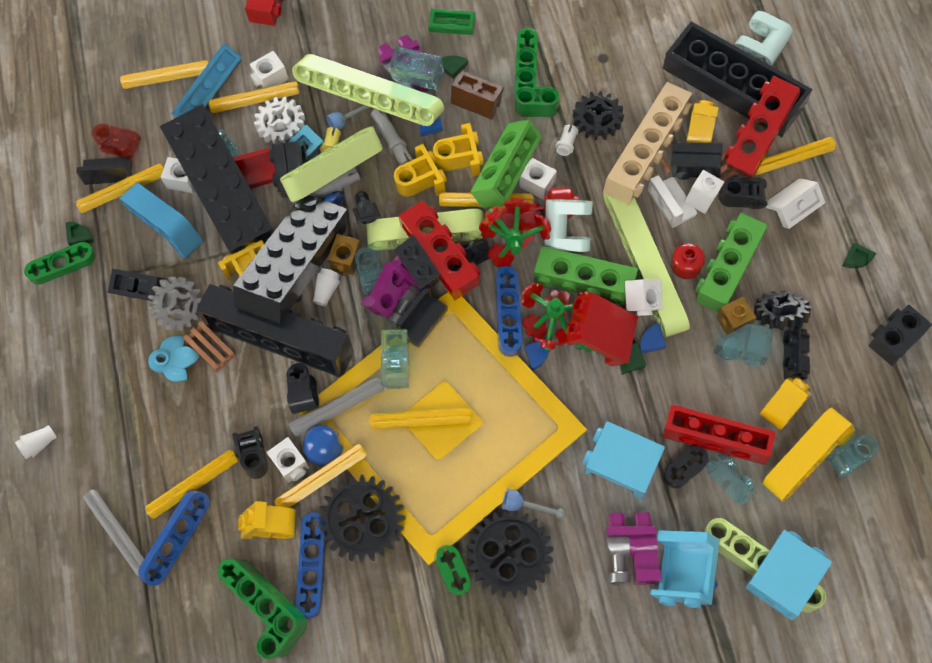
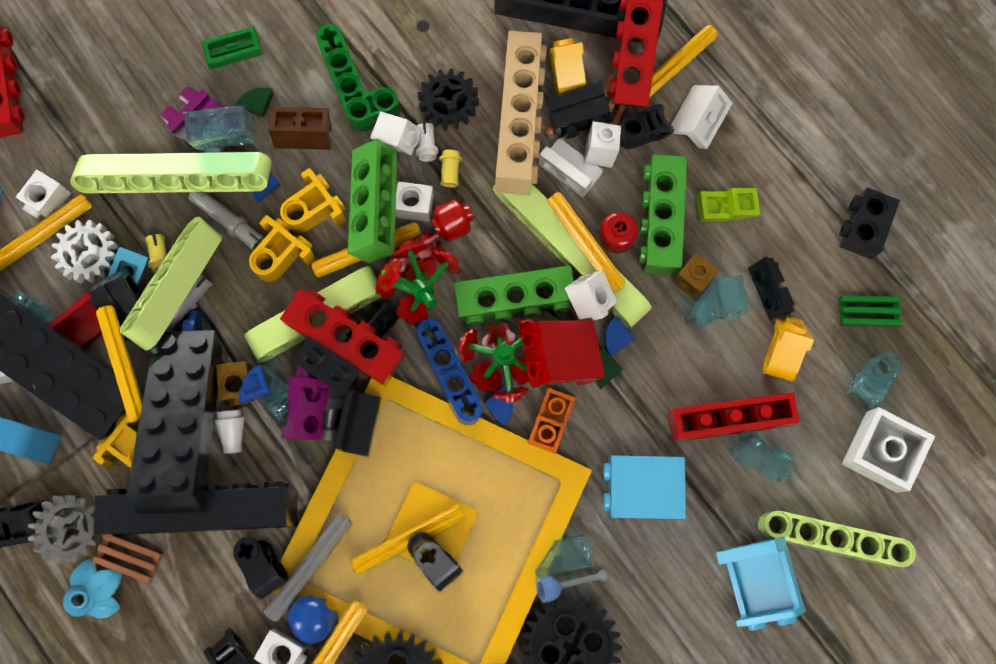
camera: 30 degrees left, 10 degrees up
medium blue hinge [326,105,370,132] -> none
black hinge [352,191,381,224] -> none
clear light blue brick [381,330,409,389] -> none
light aqua connector [544,199,593,252] -> none
magenta hips [605,512,661,585] -> none
black beam [664,446,709,489] -> none
medium azure panel [745,530,832,620] -> none
black gear [754,291,811,331] -> none
yellow beam [762,408,855,502] -> none
dark green tile [842,243,877,269] -> none
none -> yellow axle [96,305,143,422]
none -> blue tile [239,365,271,405]
none -> white brick [370,111,422,156]
none -> black piece [407,532,464,593]
none -> light yellow pin [439,150,462,188]
none -> orange slope [528,388,576,454]
none -> clear light blue tile [535,534,592,578]
none -> yellow axle [548,192,626,293]
none -> lime slope [695,188,761,222]
none -> green tile [839,295,902,327]
none -> white brick [842,407,935,493]

